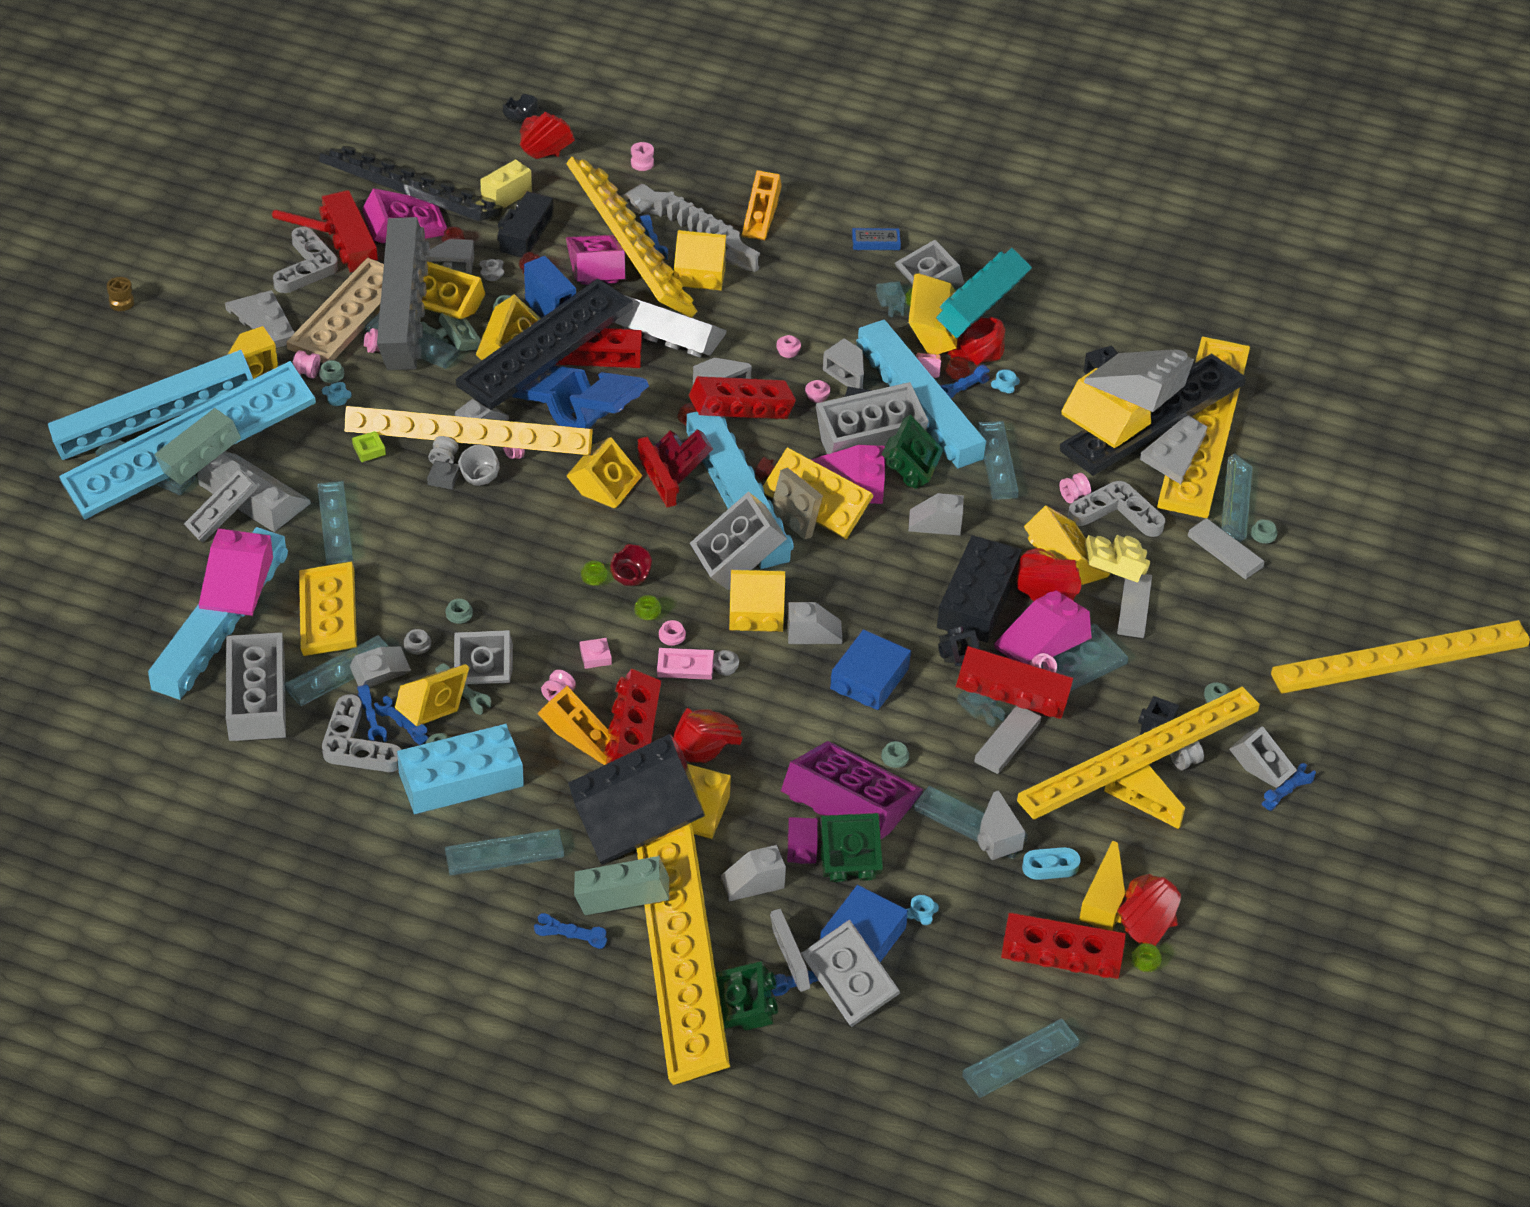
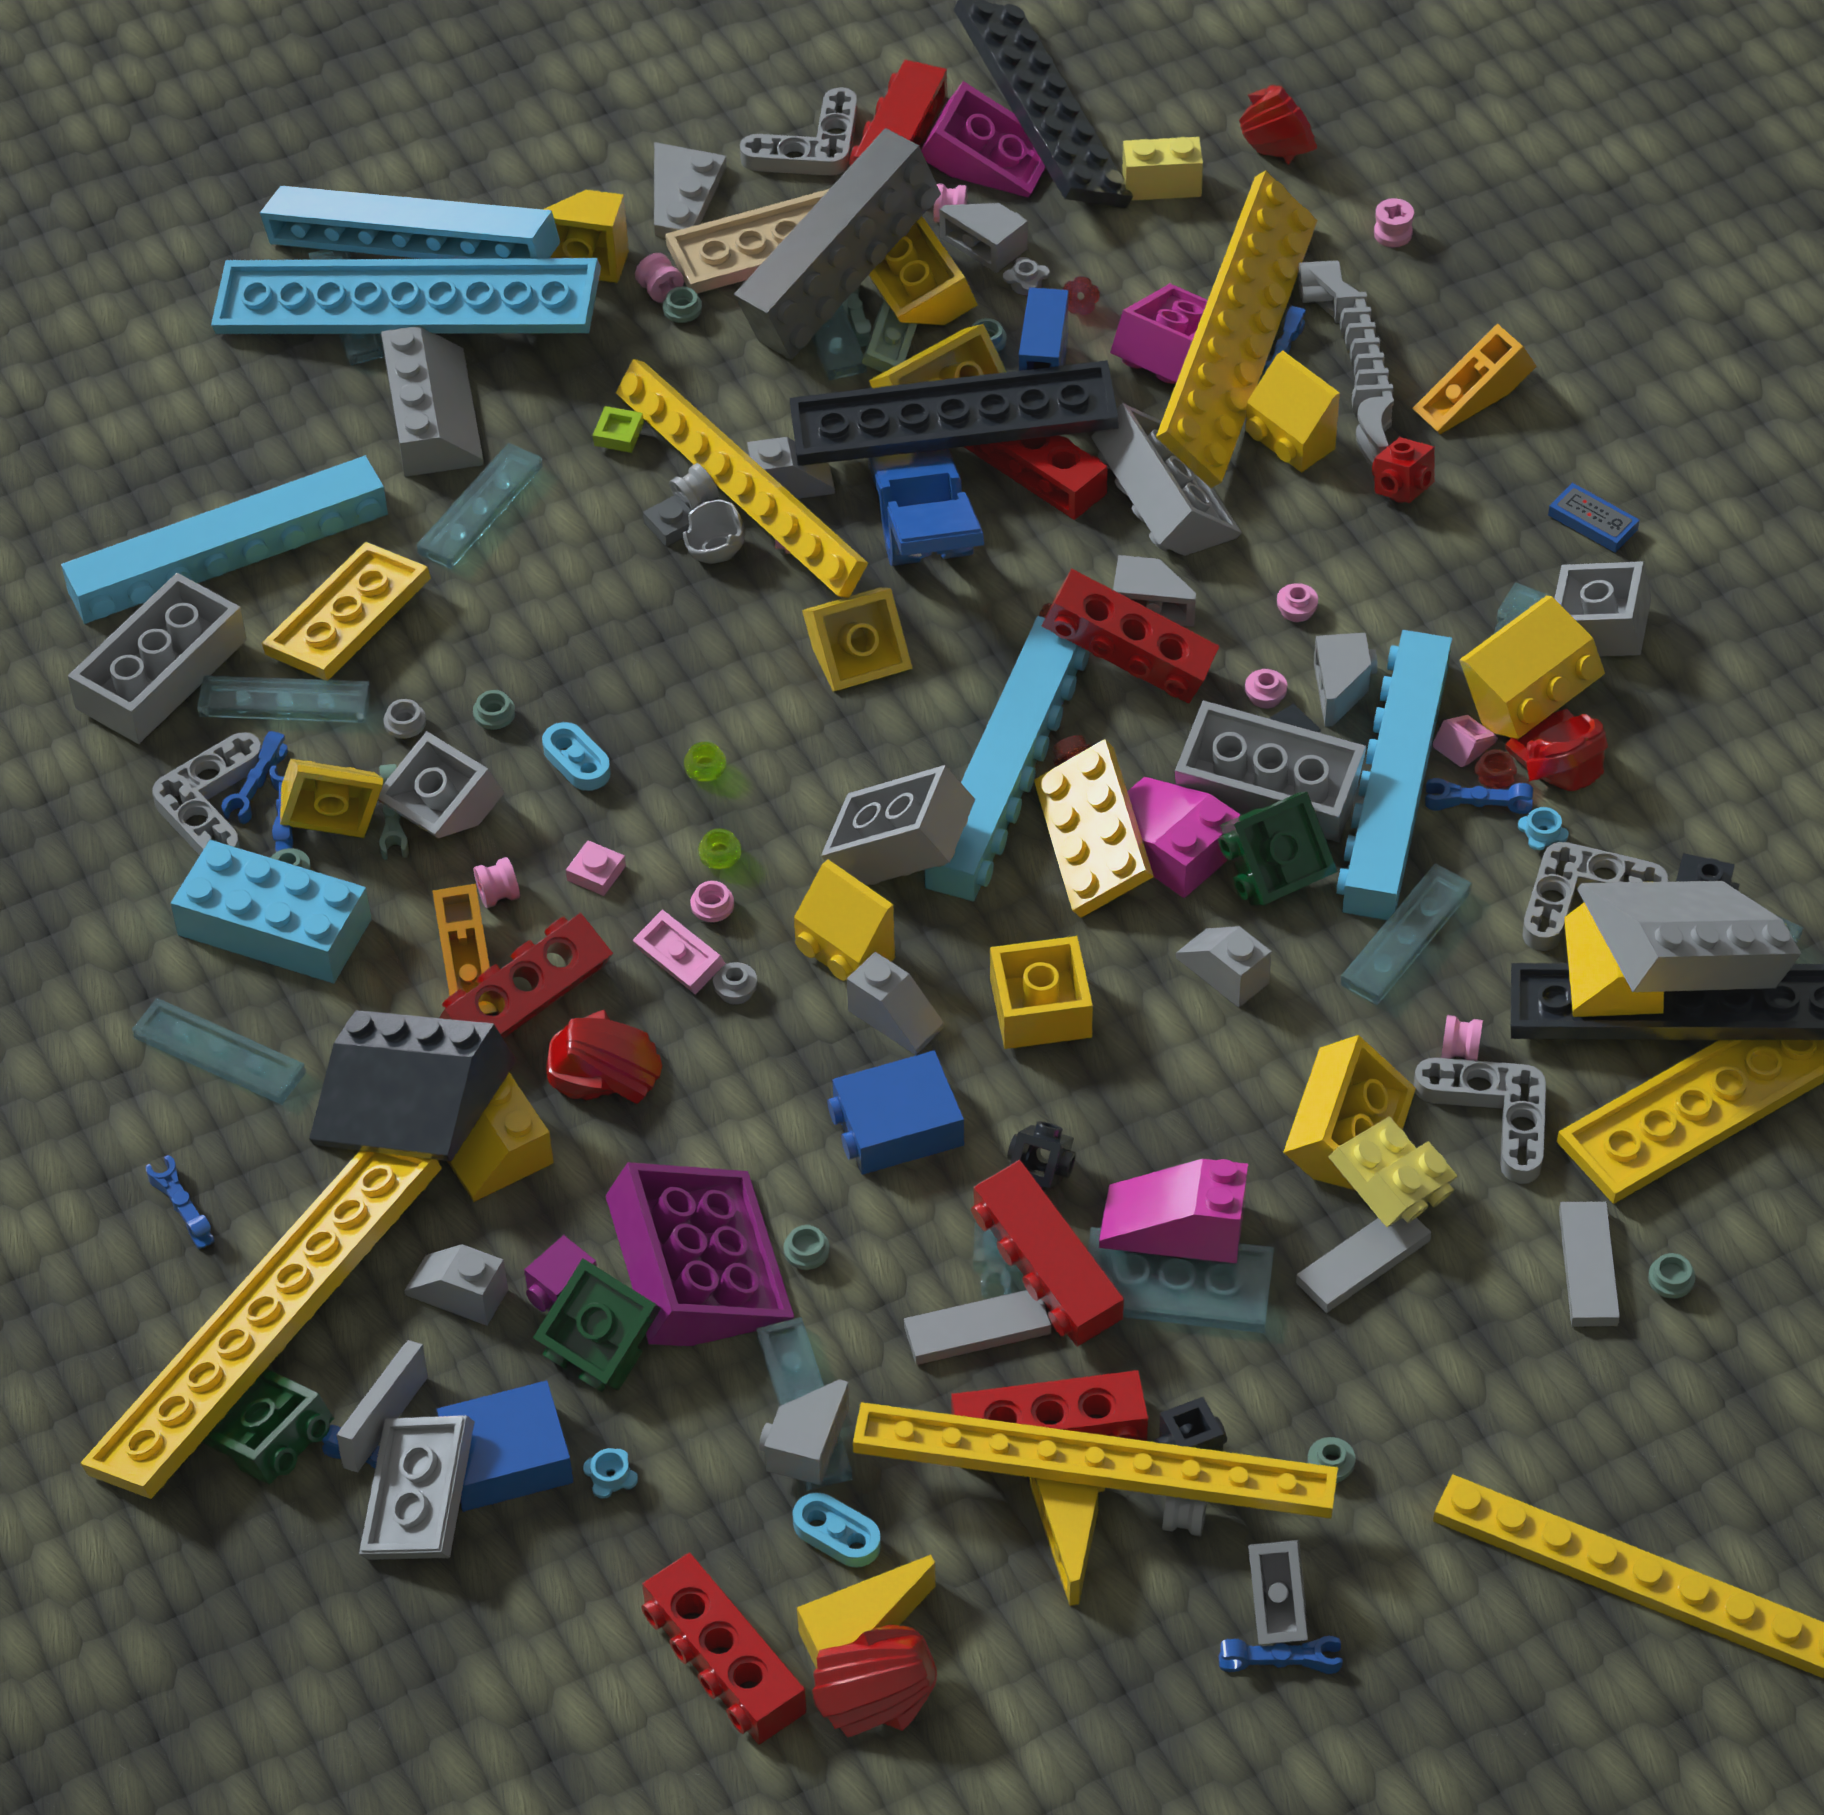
camera: 45 degrees right, 5 degrees up
pearl gold wheel [107,277,134,311] -> none
sand green brick [154,408,241,485] -> none
light grey tile [184,468,258,543] -> none
dark pink slope [199,529,273,616] -> none
red bar [272,210,331,232] -> none
medium azure plate [322,382,351,406] -> none
light grey slope [350,647,411,687] -> none
clear red plate [442,227,465,242] -> none
black piece [497,191,554,259] -> none
black hair [503,94,538,123] -> none
sand green brick [574,856,669,915] -> none
dark red hair [610,544,652,586] -> none
red plate [638,437,679,508] -> none
dark red plate [656,429,713,484] -> none
dark tan plate [772,467,823,540] -> none
teal brick [936,248,1032,338] -> none
black brick [937,535,1022,643] -> none
clear light blue tile [962,1018,1079,1098] -> none
red hair [1017,548,1081,602] -> none
bright pink plate [1031,653,1057,673] -> none
clear neon green plate [1132,943,1162,972] -> none
light grey wing [1140,416,1207,484] -> none
clear light blue tile [1221,453,1253,542] -> none
none -> medium azure plate [542,722,611,790]
none -> red brick [951,1370,1148,1441]
none -> yellow brick [990,936,1093,1049]
none -> red brick [1372,437,1435,503]
none -> light grey beam [1522,842,1668,951]

